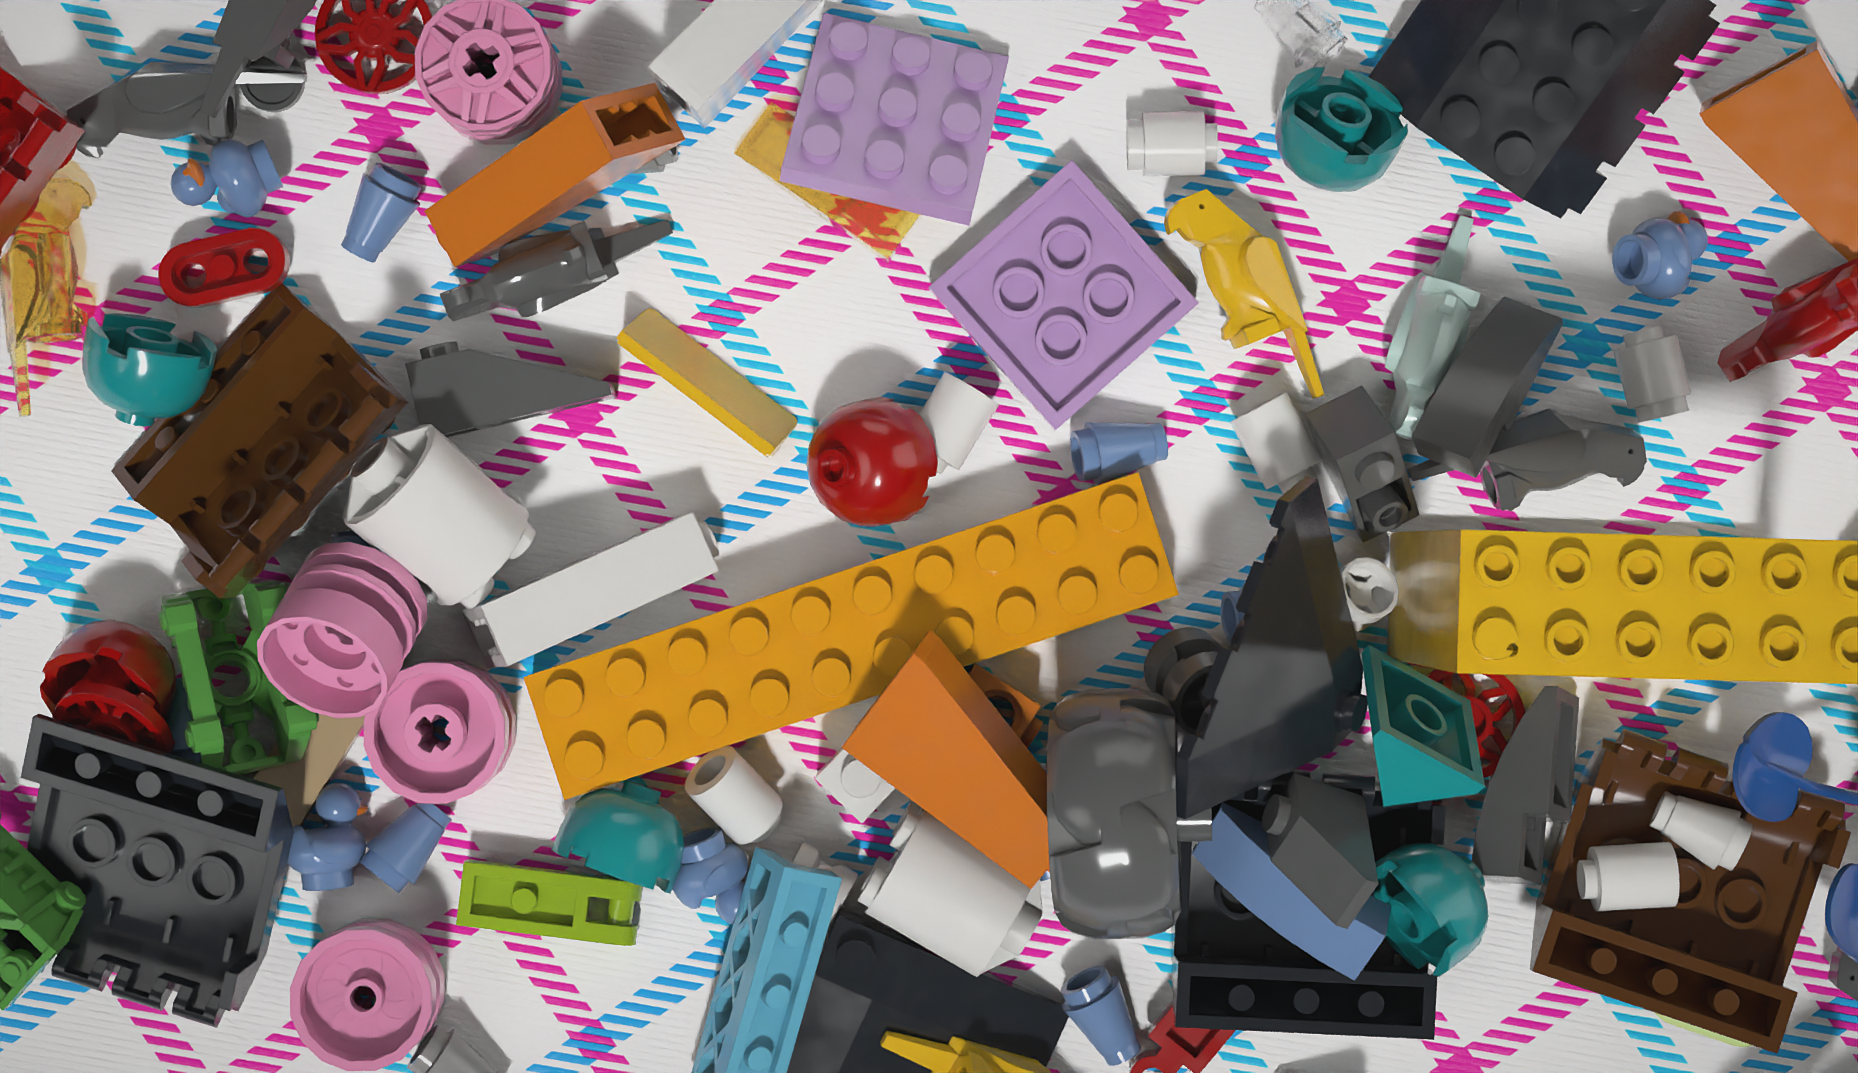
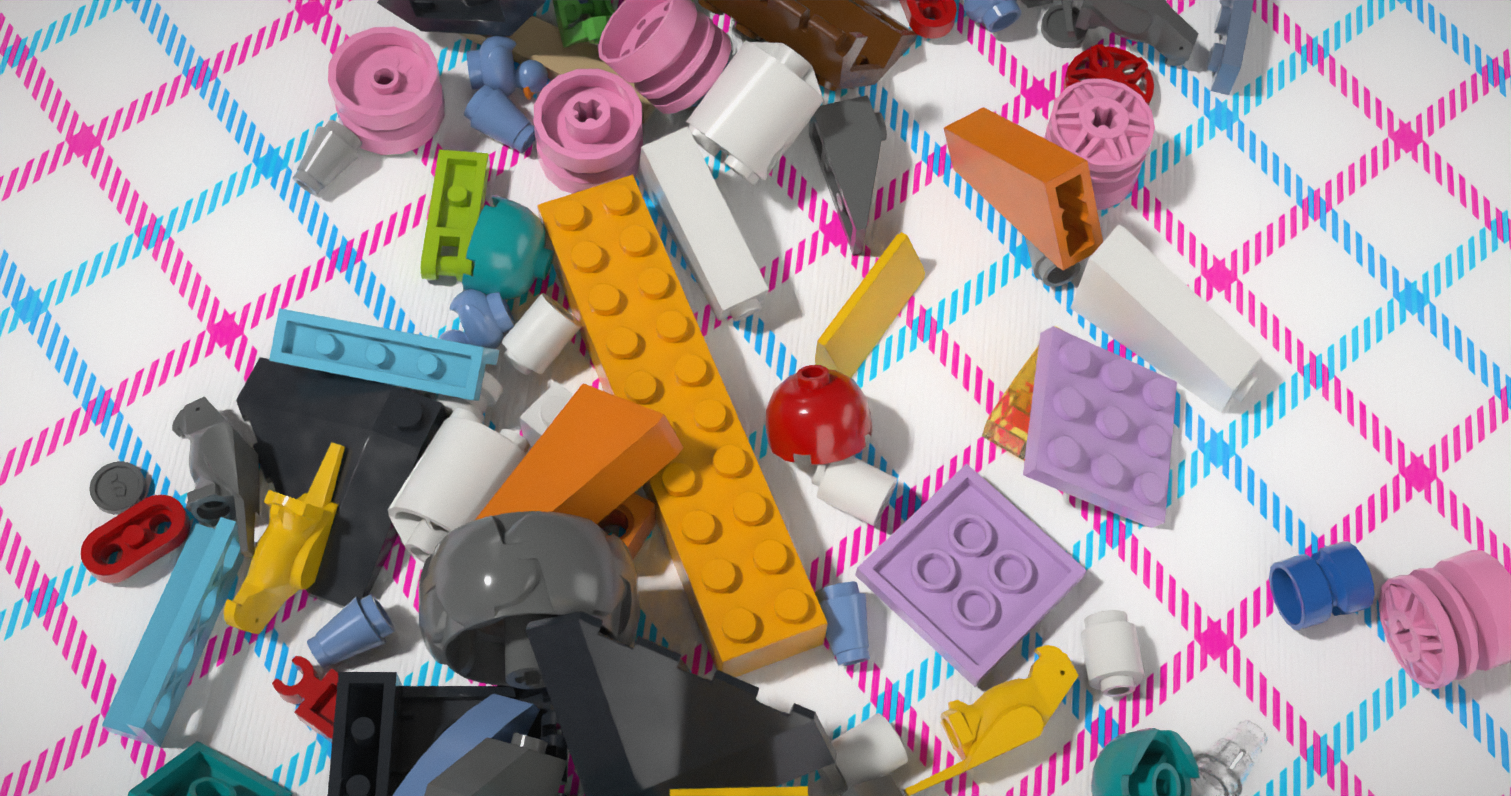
camera: 80 degrees right, 25 degrees down
medium blue cone [341,162,422,263] -> none
dark grey animal [440,220,673,322] -> none

